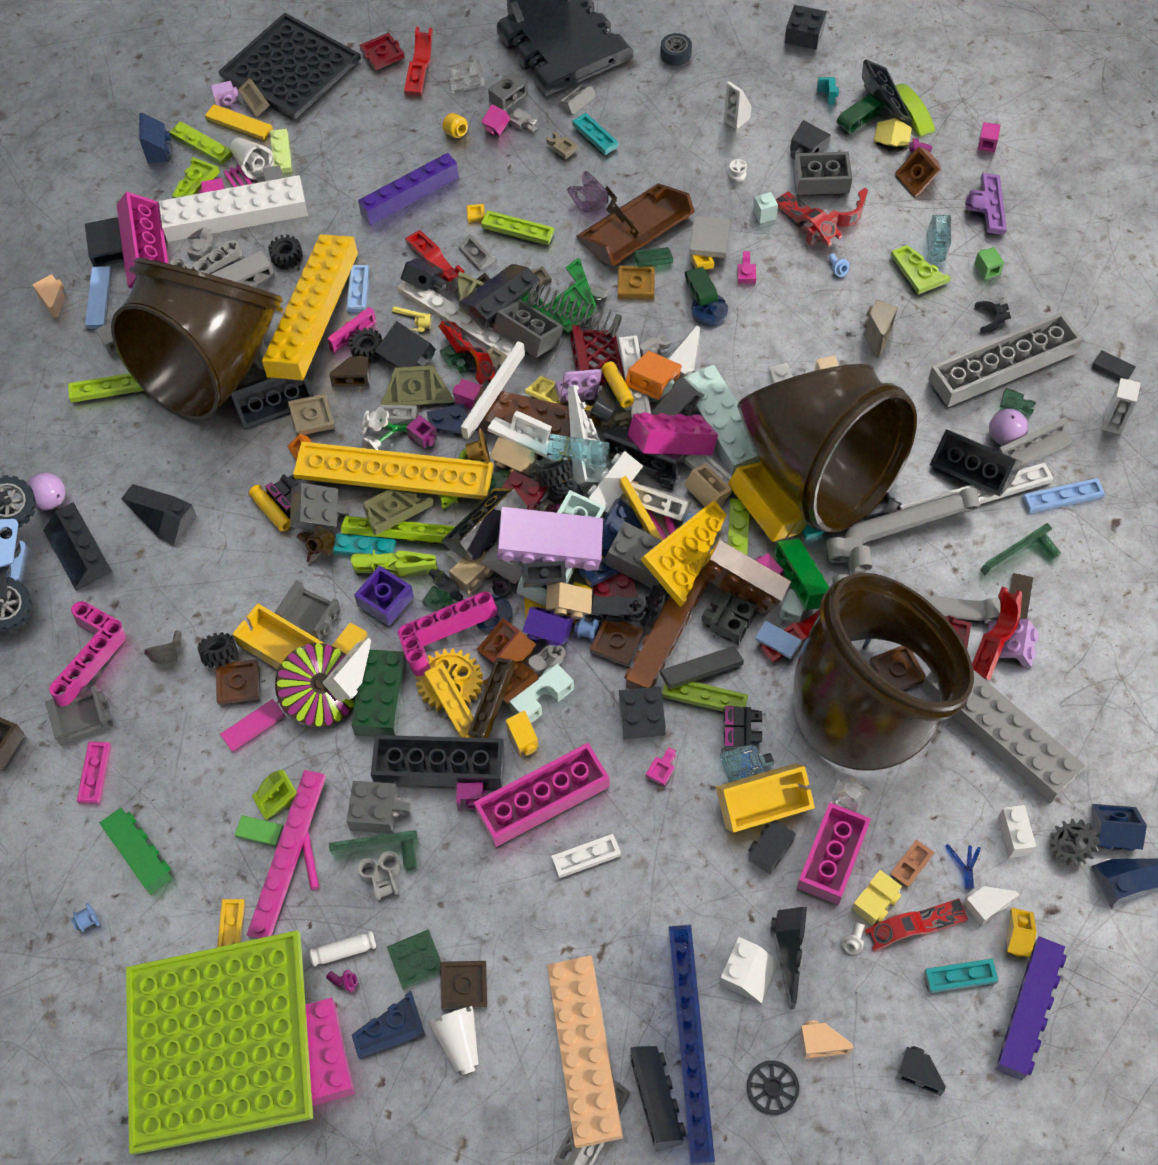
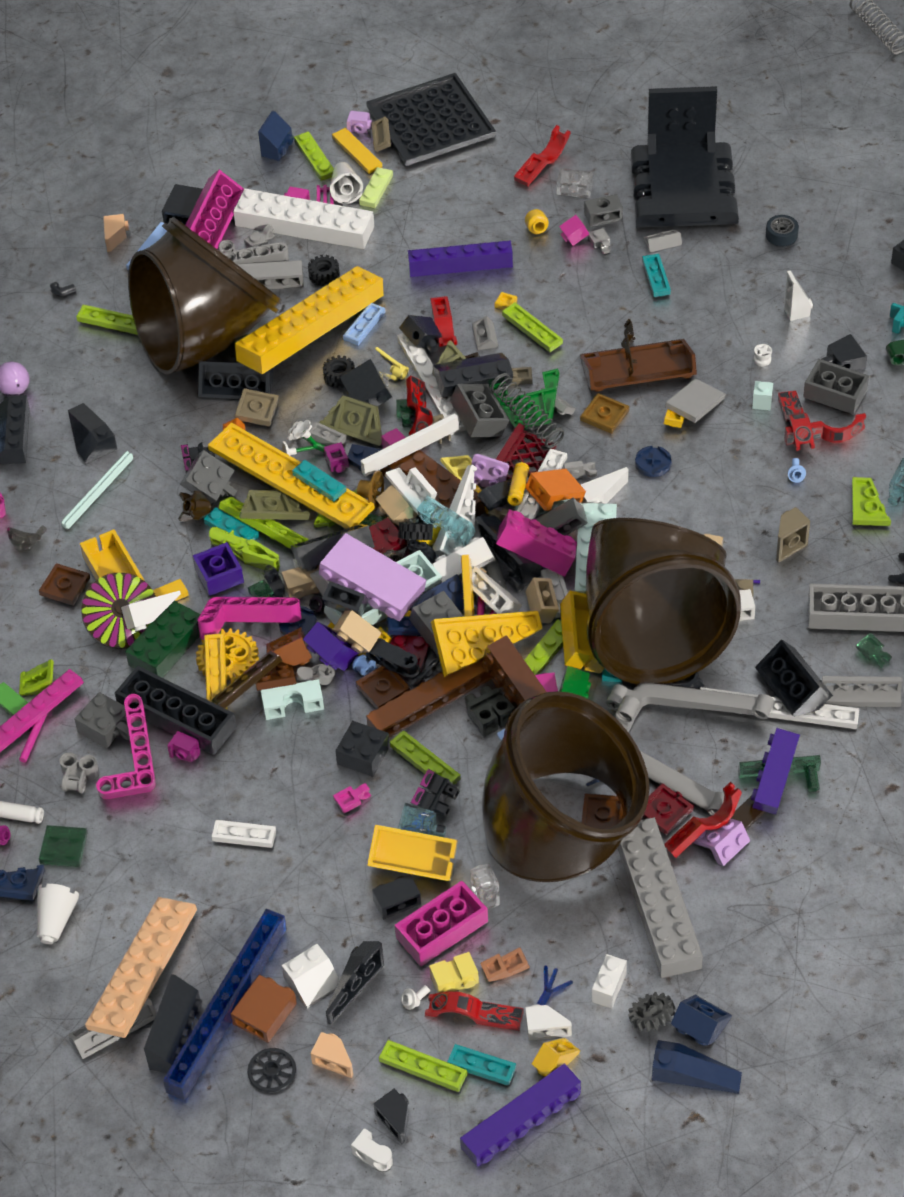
camera: 30 degrees right, 10 degrees down
lime wing [172,157,220,198] -> none
black tyre [197,632,238,668] -> none
dark pink tile [220,699,285,752] -> none
yellow axle [248,485,291,532] -> none
flat silver brick [263,165,283,181] -> none
dark grey panel [274,580,341,640] -> none
dark pink plate [327,307,376,354] -> none
dark brown slope [329,356,371,387] -> none
clear green piece [329,830,419,870] -> none
dark red plate [359,32,405,71] -> none
dark brown plate [440,960,487,1010] -> none
dark pink brick [474,743,610,848] -> none
yellow slope [506,710,539,757] -> none
dark tan plate [546,132,578,159] -> none
clear purple helmet [567,171,609,213] -> none
clear green plate [633,247,674,267] -> none
dark grey tile [660,646,744,689] -> none
dark green beam [685,267,718,306] -> none
dark pink plate [737,251,757,283] -> none
lavender helmet [989,409,1028,446] -> none
light blue tile [1022,478,1105,514] -> none
none -> black arm [50,282,76,296]
none -> light aqua axle [61,451,133,529]
none -> dark pink beam [96,694,156,799]
none -> dark orange brick [231,975,297,1043]
none -> teal plate [292,460,346,502]
none -> white leg [351,1128,393,1171]
none -> lime plate [379,1040,467,1092]
none -> dark purple brick [750,728,800,815]

